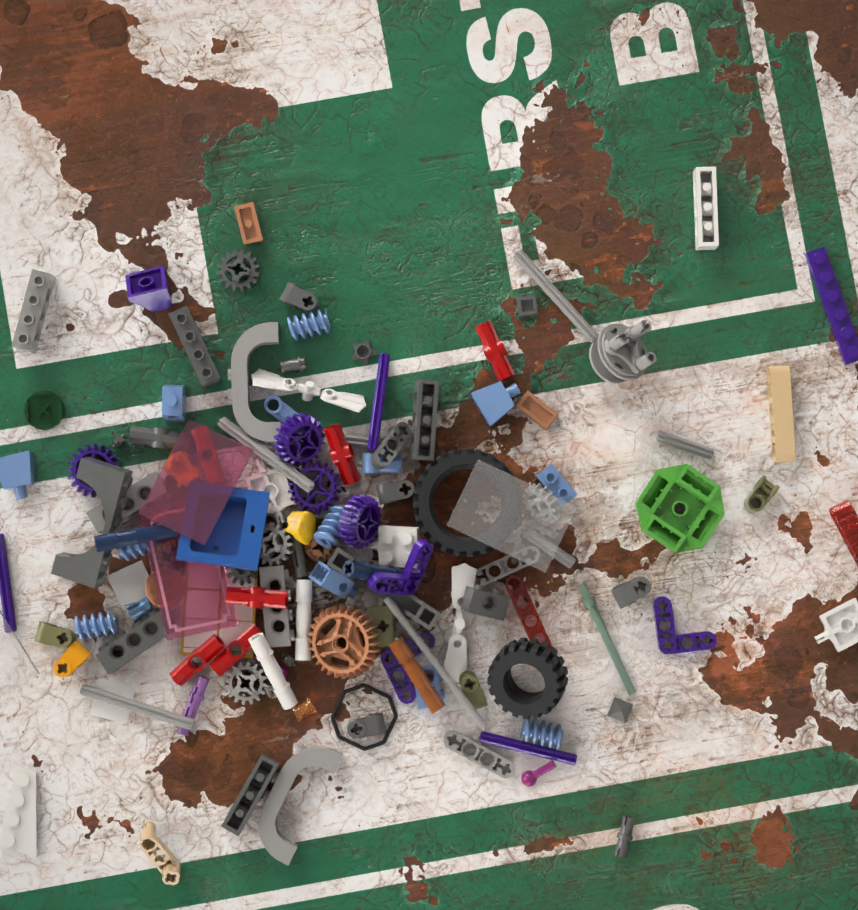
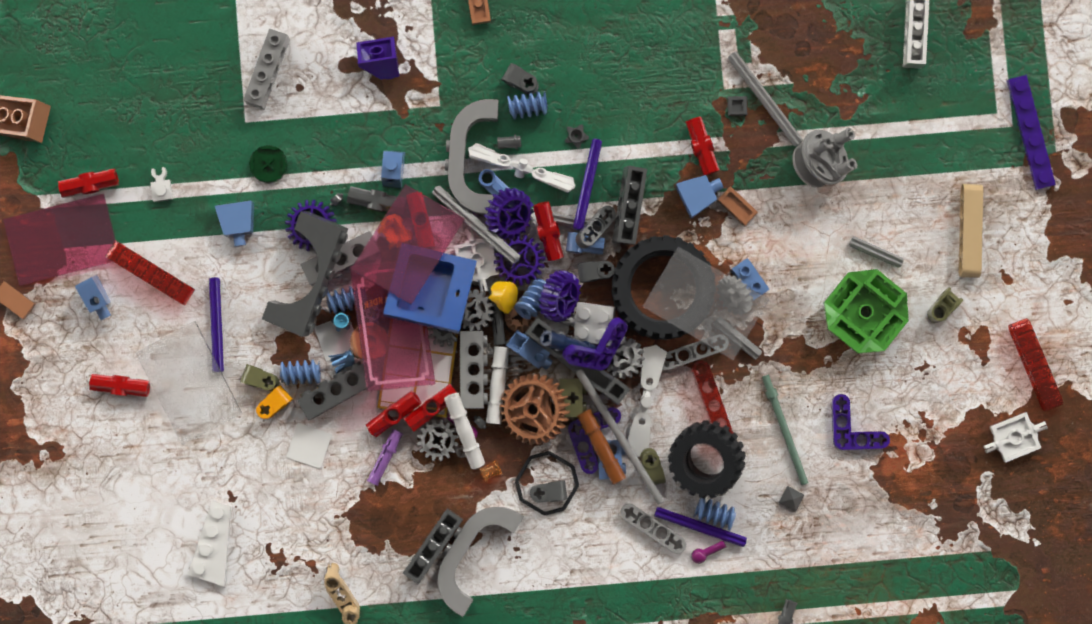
camera: 10 degrees right, 0 degrees up
light grey axle [80,684,195,730] -> none
dark blue piece [94,520,178,552] -> none
dark grey brick [169,305,222,388] -> none
dark grey gear [217,249,260,292] -> none
red piece [225,586,289,609] -> none
dark grey brick [461,584,510,621] -> none
dark grey piece [611,576,651,609] -> none
none -> medium azure piece [331,312,351,332]
none -> light grey gear [607,337,645,379]

